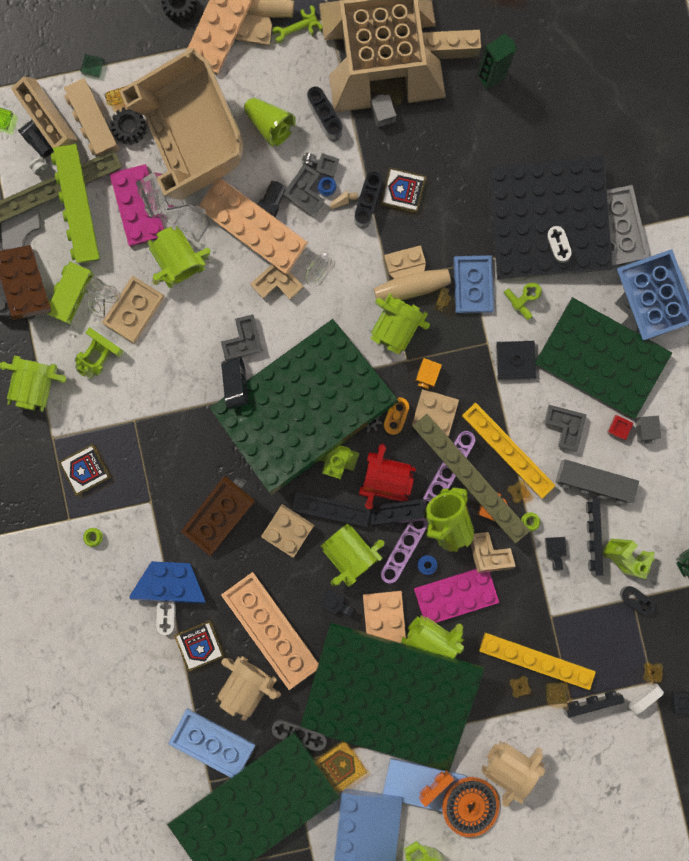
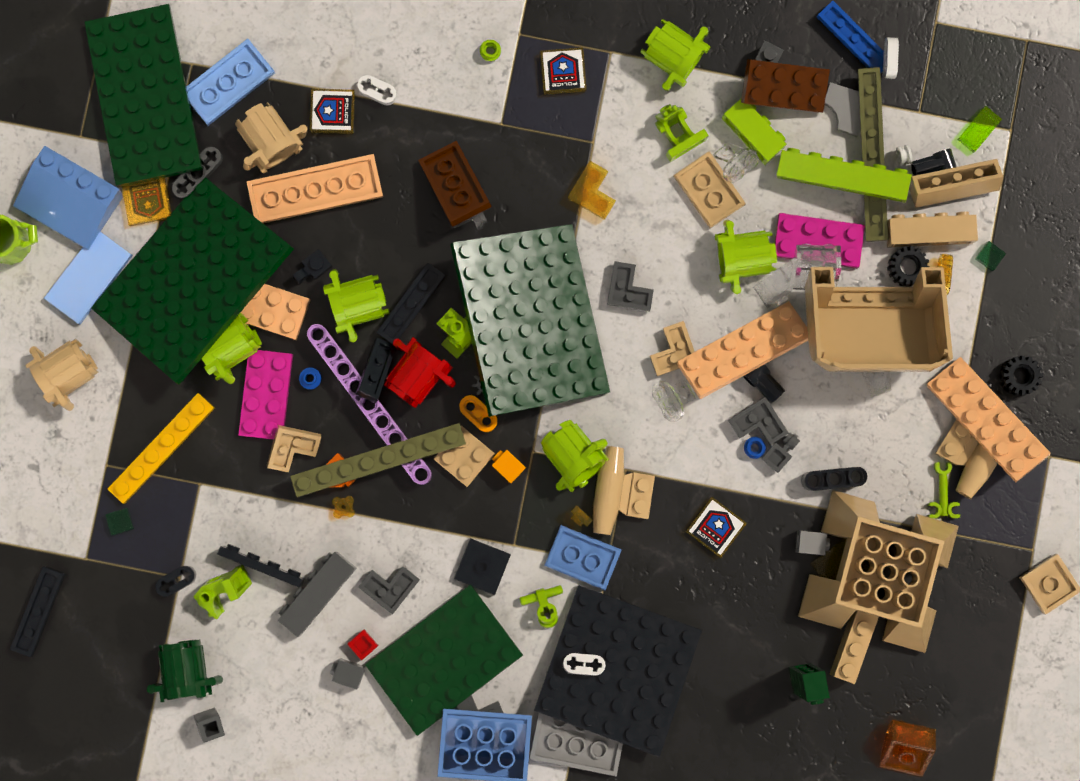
camera: 110 degrees right, 0 degrees up
blue wing [129,561,205,604] -> none
black beam [221,356,249,410] -> none
lime cone [244,97,296,147] -> none
tan plate [261,504,314,558] -> none
tan bar [330,190,358,210] -> none
black beam [354,171,382,228] -> none
orange plate [419,770,454,807] -> none
lime container [426,487,474,552] -> none
piece [442,777,499,837] -> none
yellow plate [461,402,556,499] -> none
clear yellow plate [509,676,531,698] -> none
lime plate [521,512,540,532] -> none
black plate [545,537,567,570] -> none
clear yellow plate [546,683,567,704] -> none
black plate [563,691,625,718] -> none
white beam [628,684,664,715] -> none
clear yellow plate [643,662,663,683] -> none
none -> clear green tile [105,508,134,536]
none -> clear yellow plate [568,161,616,220]

